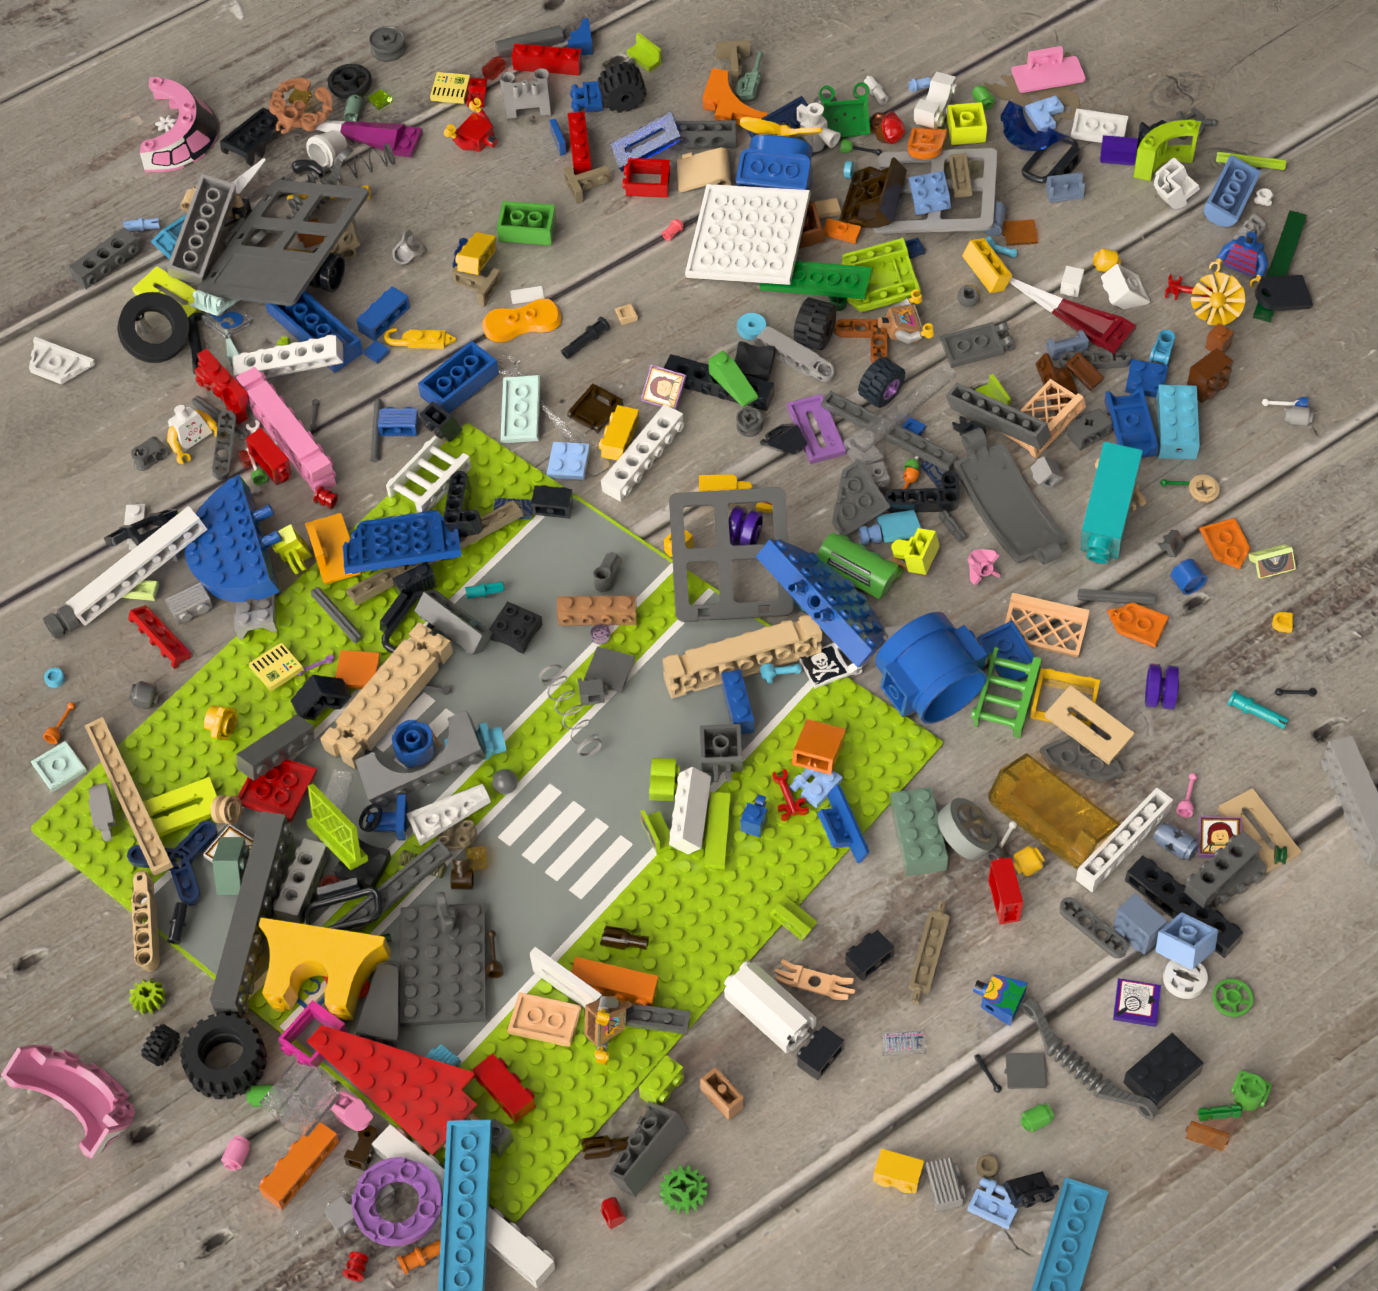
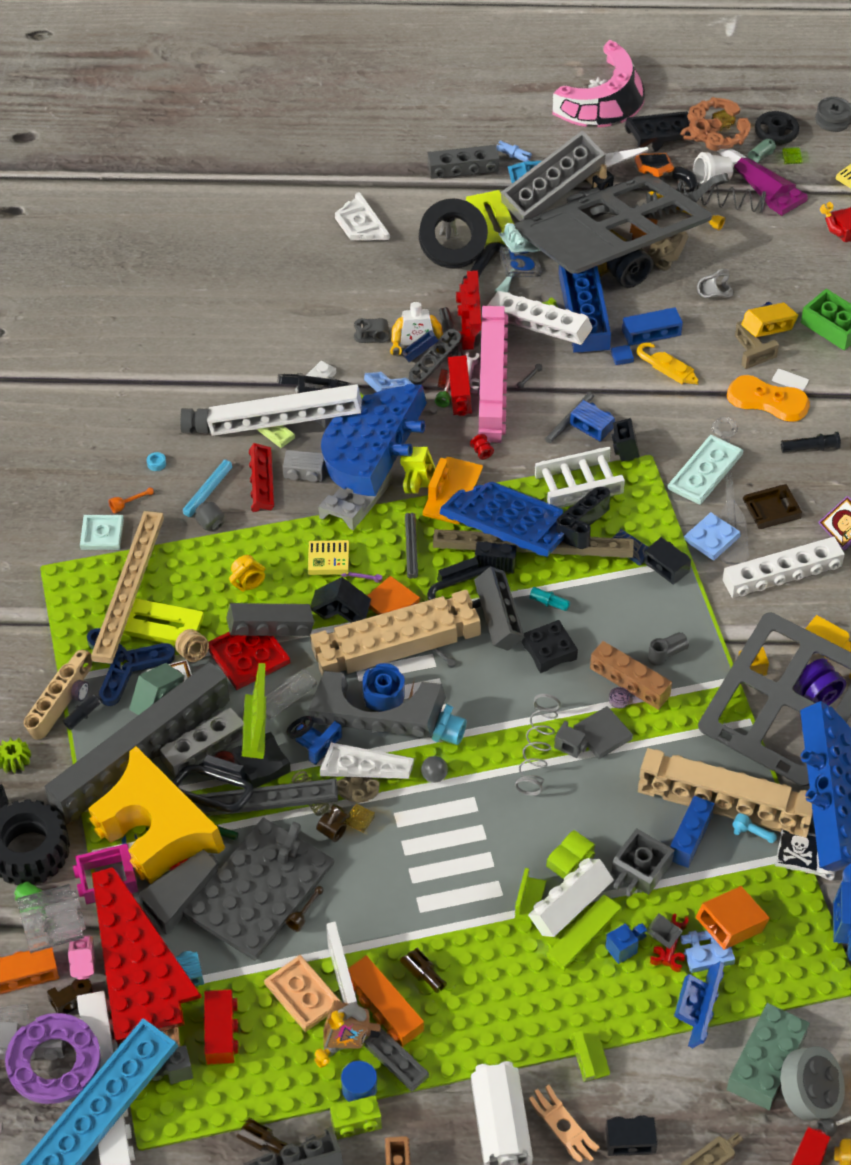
camera: 35 degrees right, 5 degrees down
light grey piece [88,782,117,842] -> none
orange pin [397,1239,441,1275] -> none
blue brick [418,341,499,413] -> none
yellow brick [599,405,639,461] -> none
none -> tile [71,679,89,702]
none -> medium azure axle [183,460,232,517]
none -> blue piece [341,1061,377,1102]
none -> light blue plate [364,372,413,392]
none -> dark blue tile [402,330,439,363]
none -> tile [635,153,674,177]
none -> dark grey panel [647,913,683,949]

